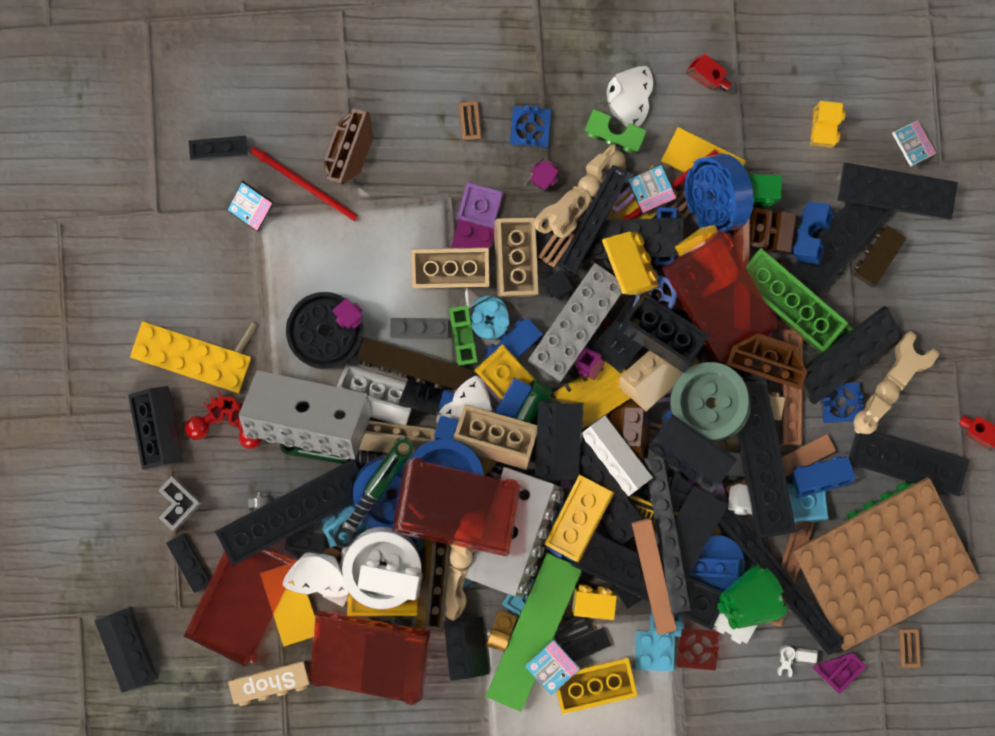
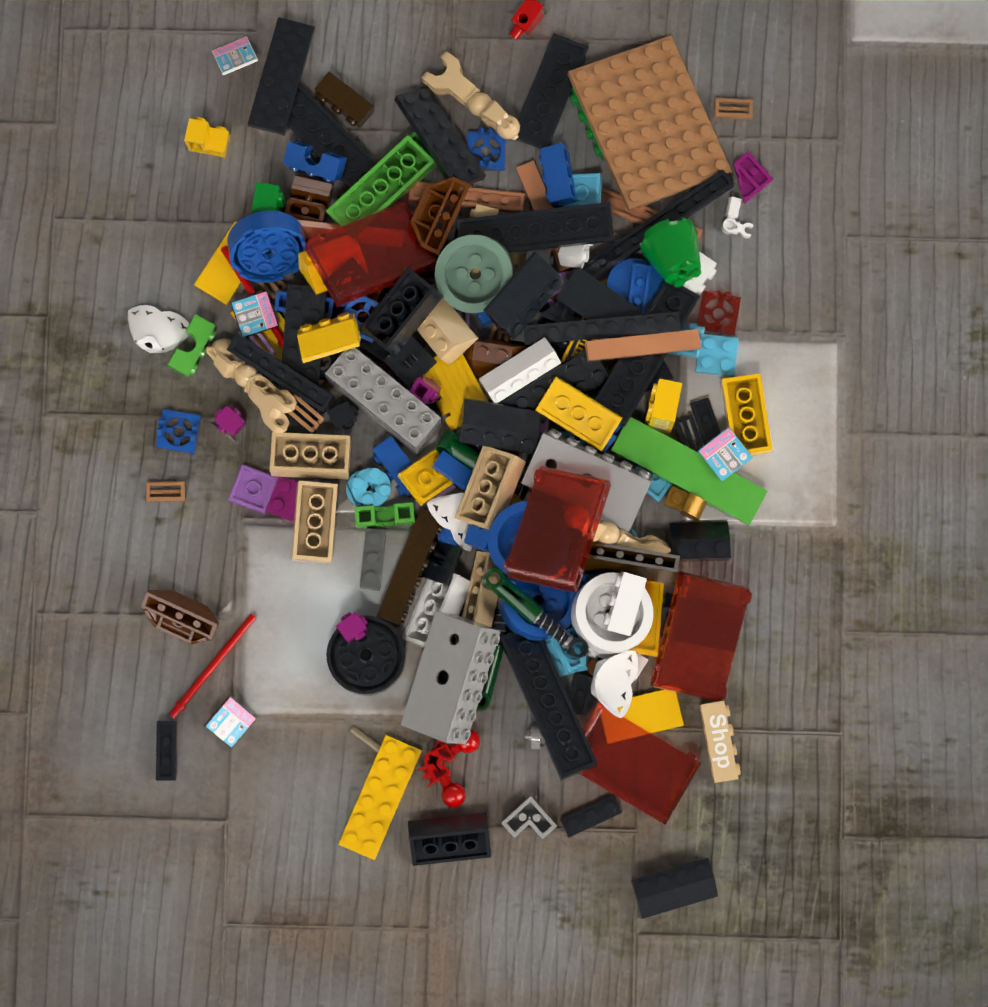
camera: 85 degrees left, 5 degrees down
red torso [685,53,732,92] -> none

